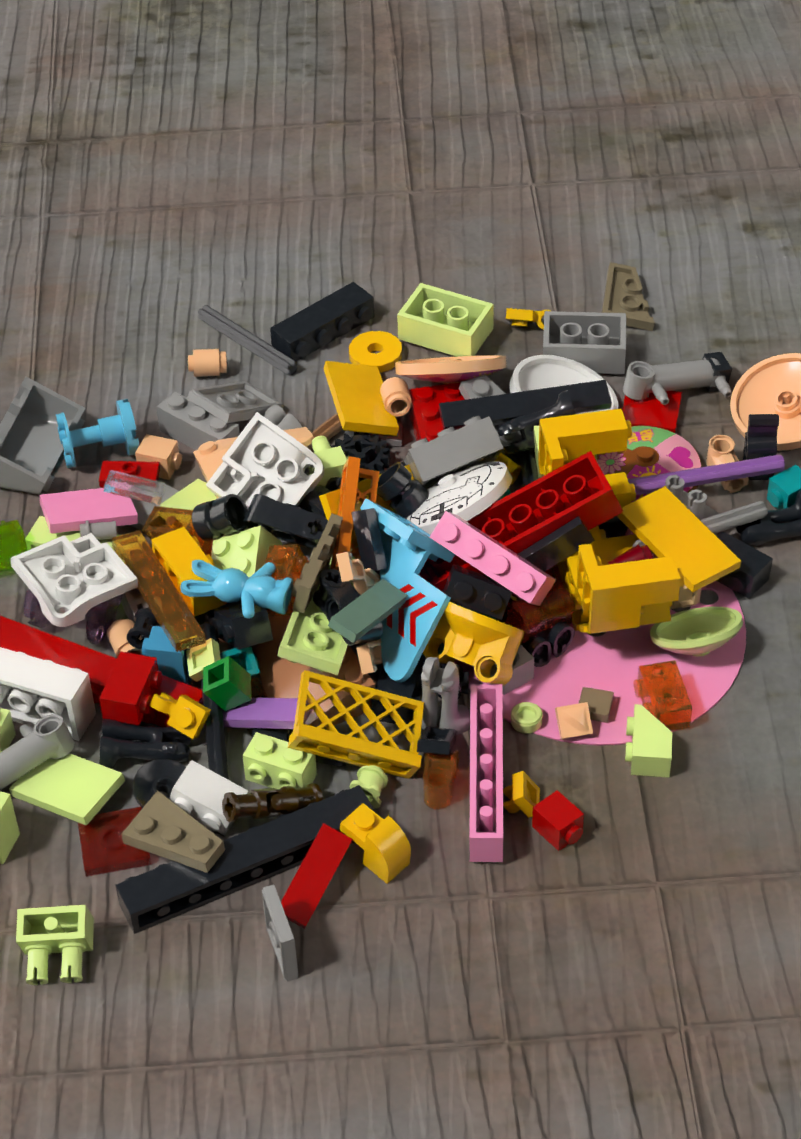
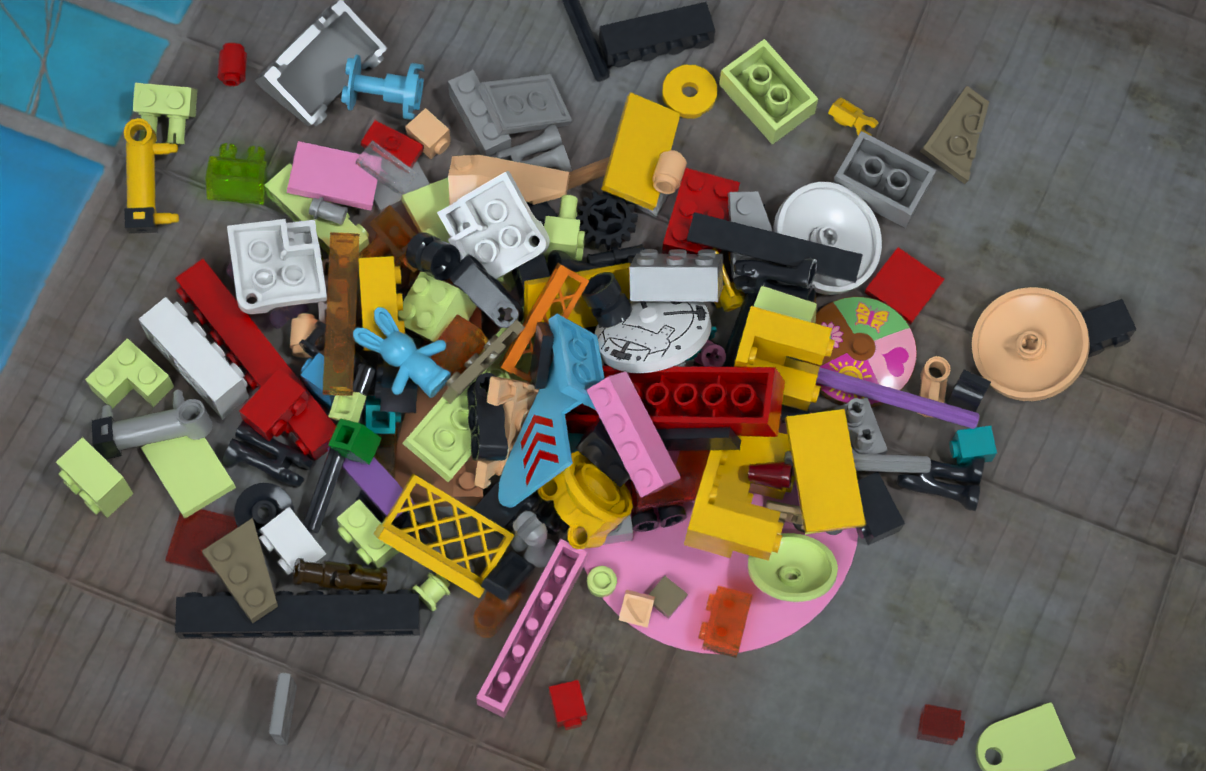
camera: 20 degrees right, 25 degrees up
yellowish green brick [16,905,94,985] -> none
yellow plate [150,692,211,739] -> none
light nougat brick [188,349,227,377] -> none
red tile [281,823,353,929] -> none
sand green tile [328,579,408,643] -> none
yellow brick [340,803,411,884] -> none
light nougat dish [395,355,506,384] -> none
yellow tile [503,771,540,818] -> none
light grey piece [623,352,732,405] -> none
yellowish green slope [625,704,672,777] -> none

